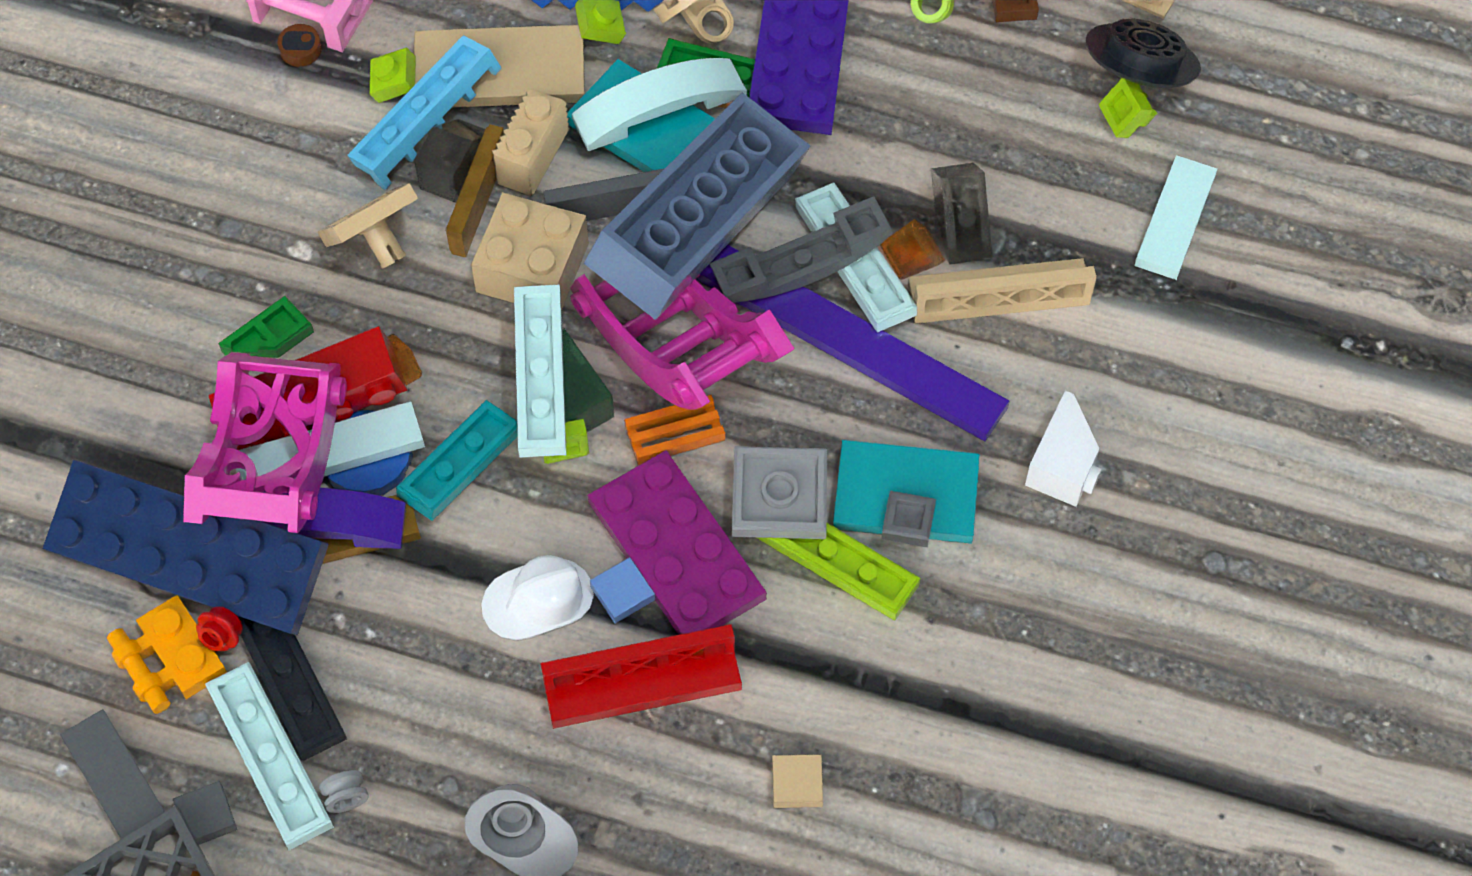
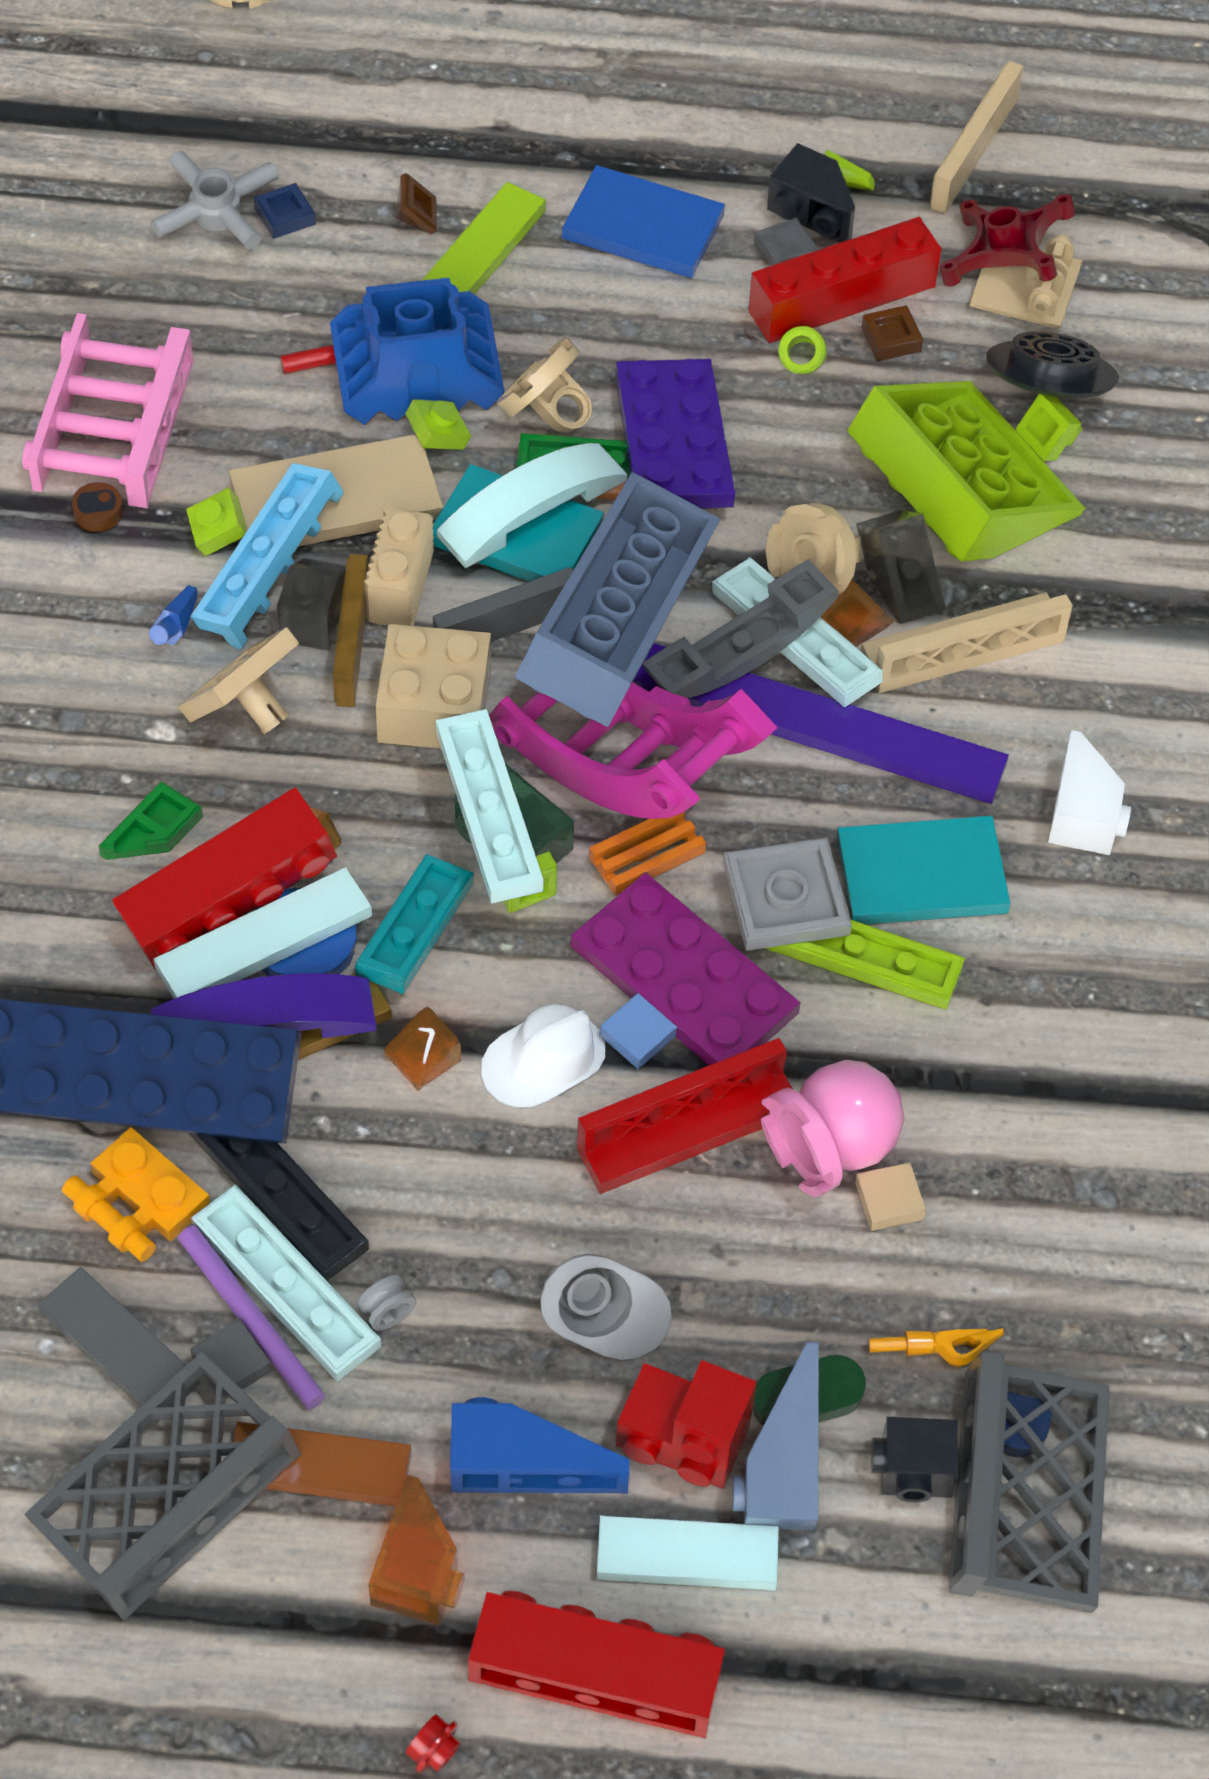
camera: 15 degrees left, 5 degrees down
dark pink fence [183,352,347,533] -> none
red plate [196,606,242,651] -> none
flat silver tile [881,491,936,548] -> none
light aqua tile [1134,155,1217,280] -> none
none -> blue bar [149,585,198,645]
none -> medium lavender bar [178,1225,325,1410]
none -> clear orange slope [384,1006,461,1091]
none -> bright pink tile [761,1060,905,1197]
none -> tan tile [765,502,861,595]
none -> lime slope [847,381,1085,562]

